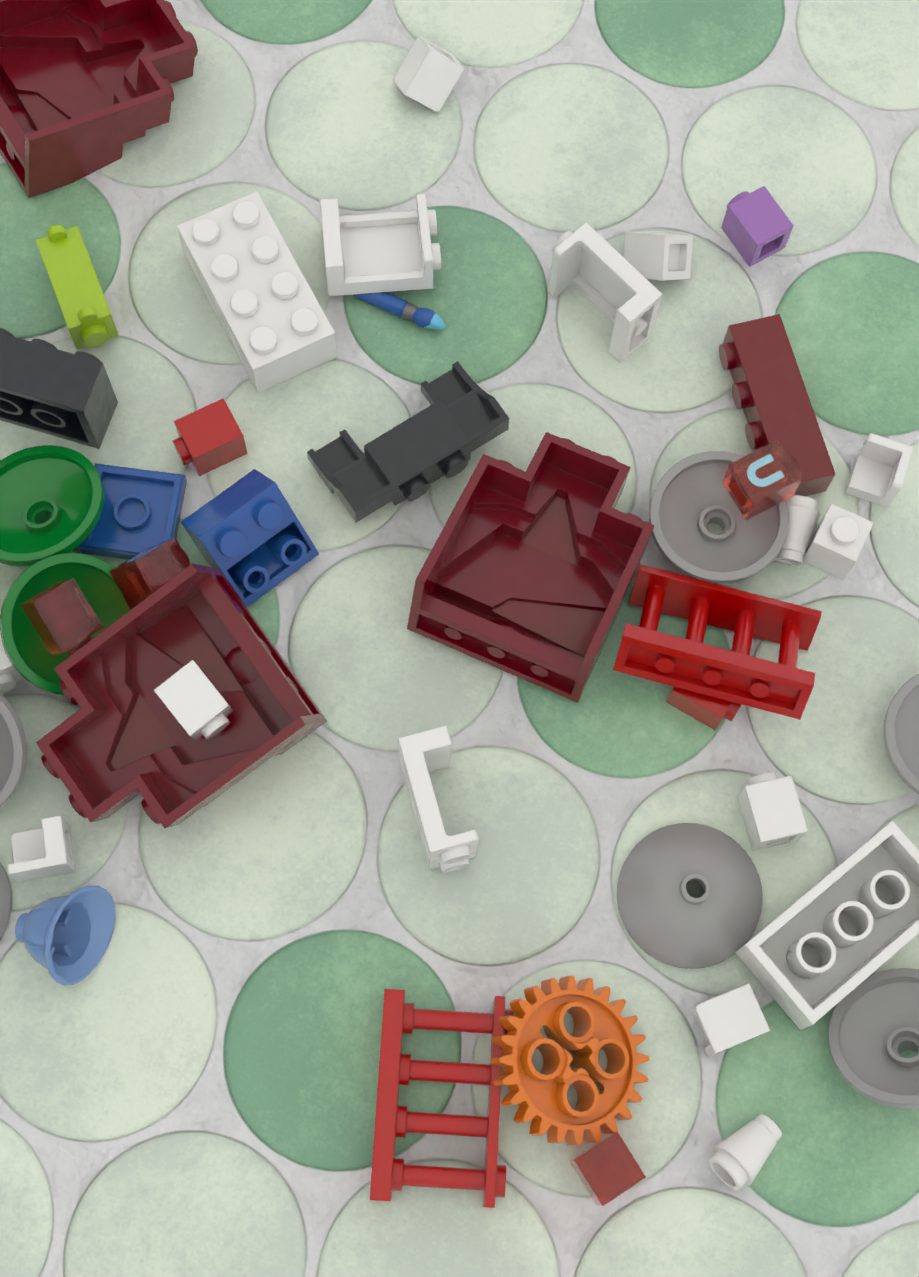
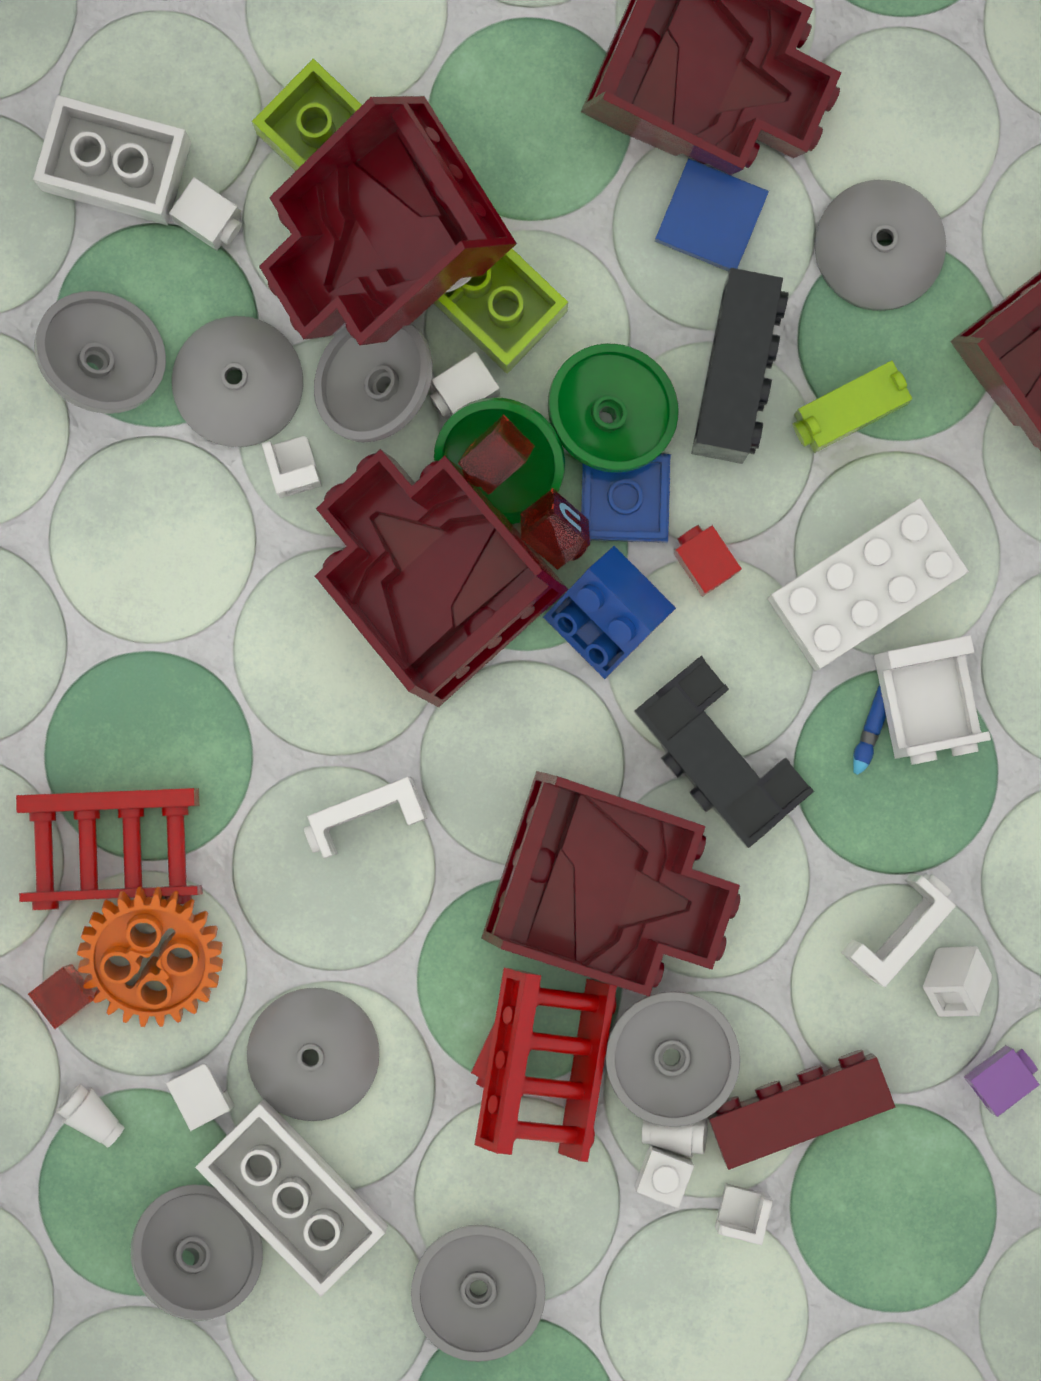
camera: 90 degrees right, 15 degrees up
medium blue hat [15,886,116,986] -> none
white brick [154,660,234,740] -> none
clear red brick [722,440,802,520] -> none
white brick [737,772,808,851] -> none

